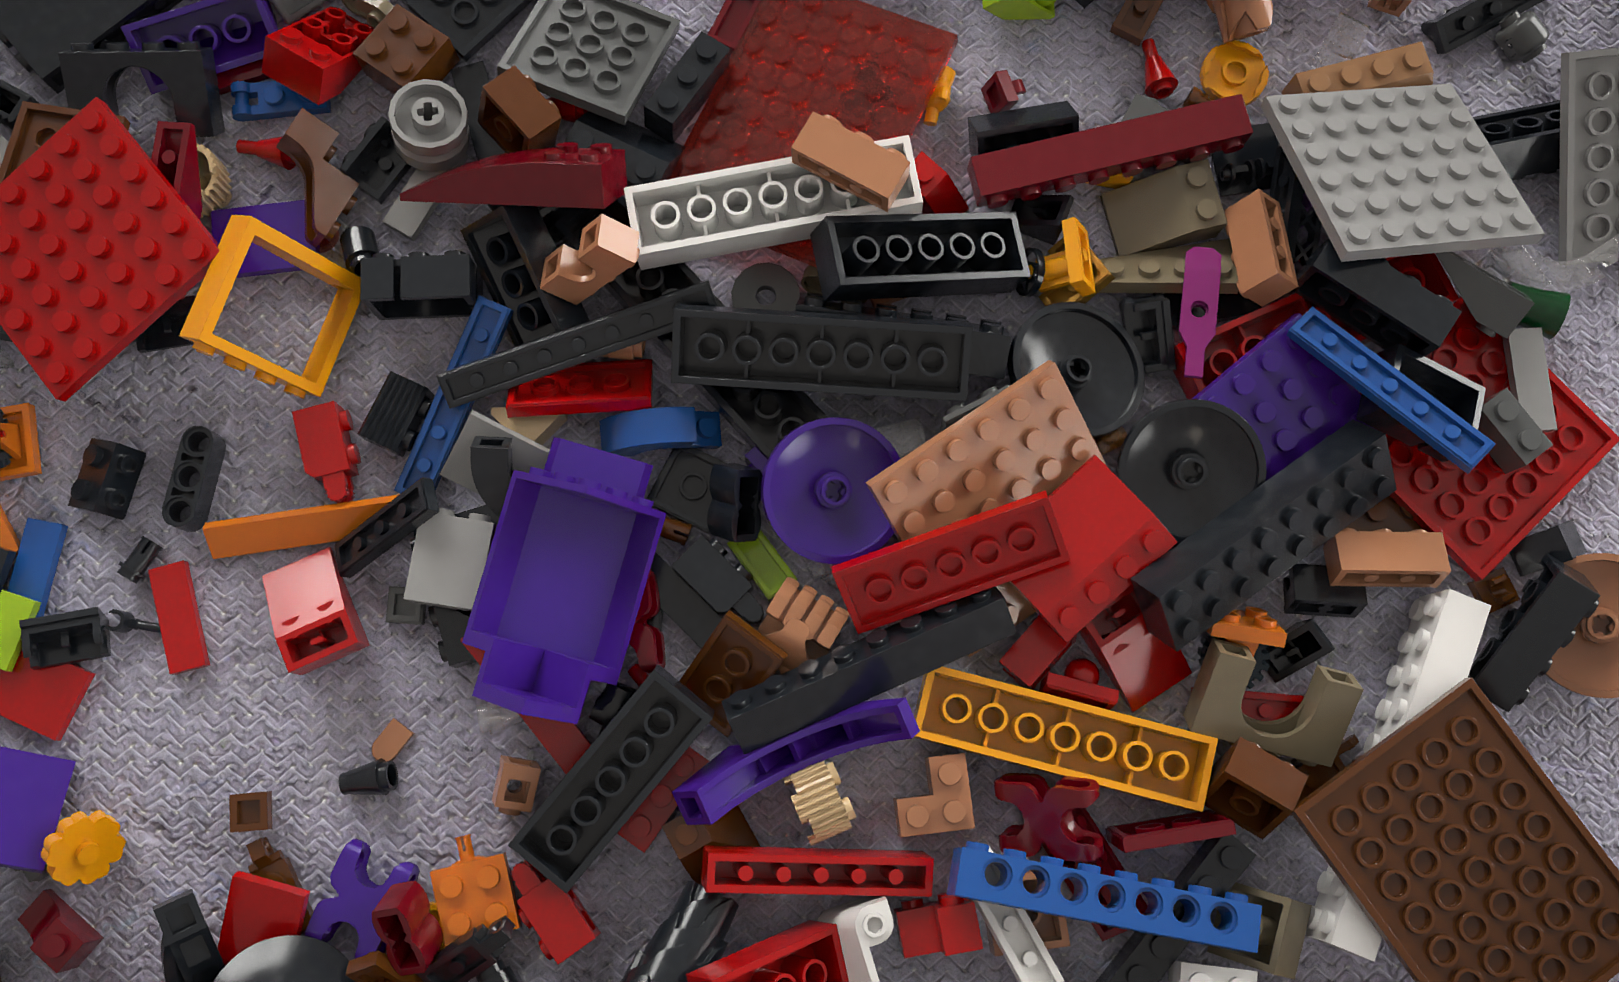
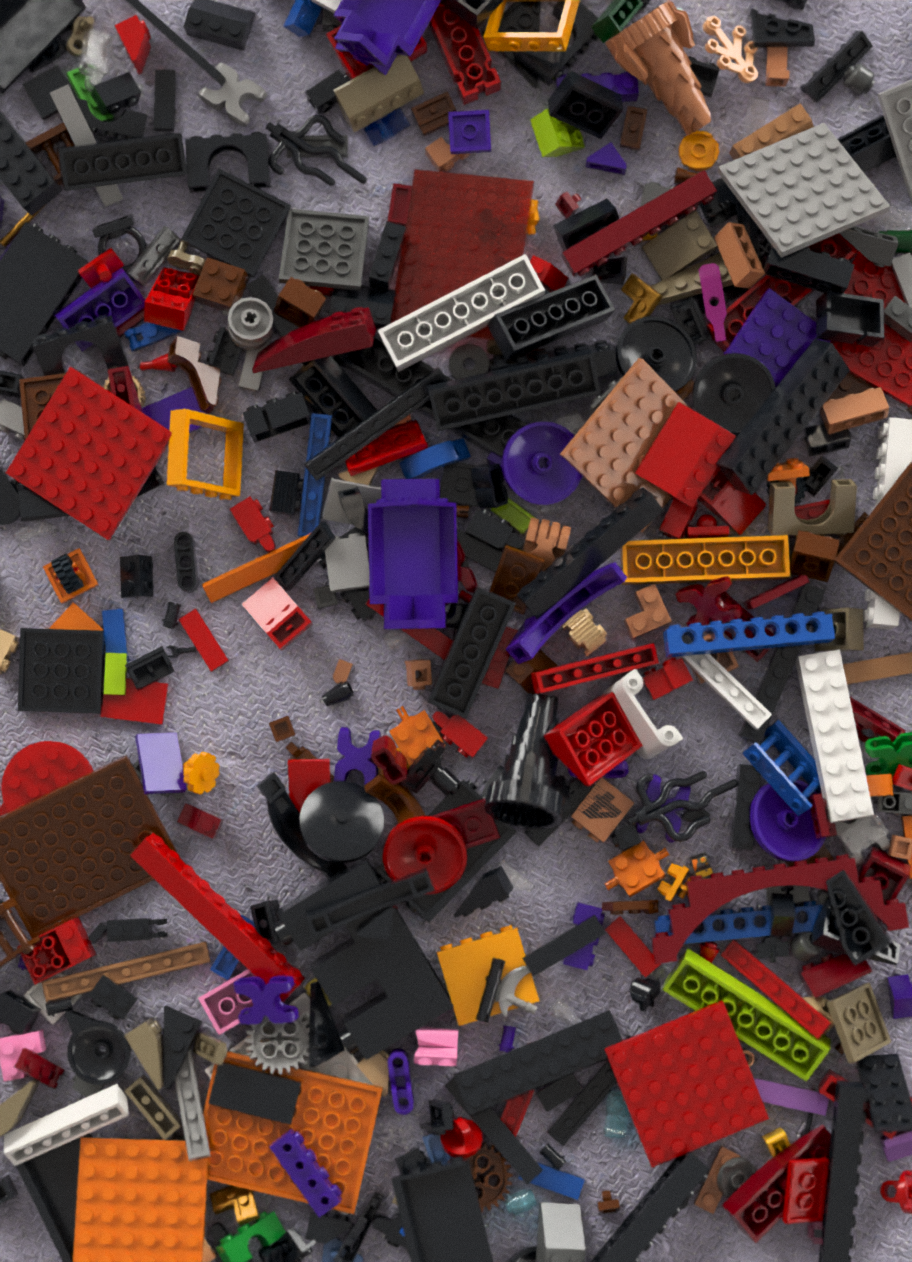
camera: 10 degrees left, 5 degrees up
black brick [340,226,379,277] -> none
nougat arch [540,214,640,305] -> none
nougat brick [791,111,910,213] -> none
red plate [831,490,1070,634] -> none
light orange piece [1016,217,1096,297] -> none
red cone [1141,38,1178,99] -> none
blue tile [1286,306,1496,474] -> none
none -> dark purple slope [585,142,627,175]

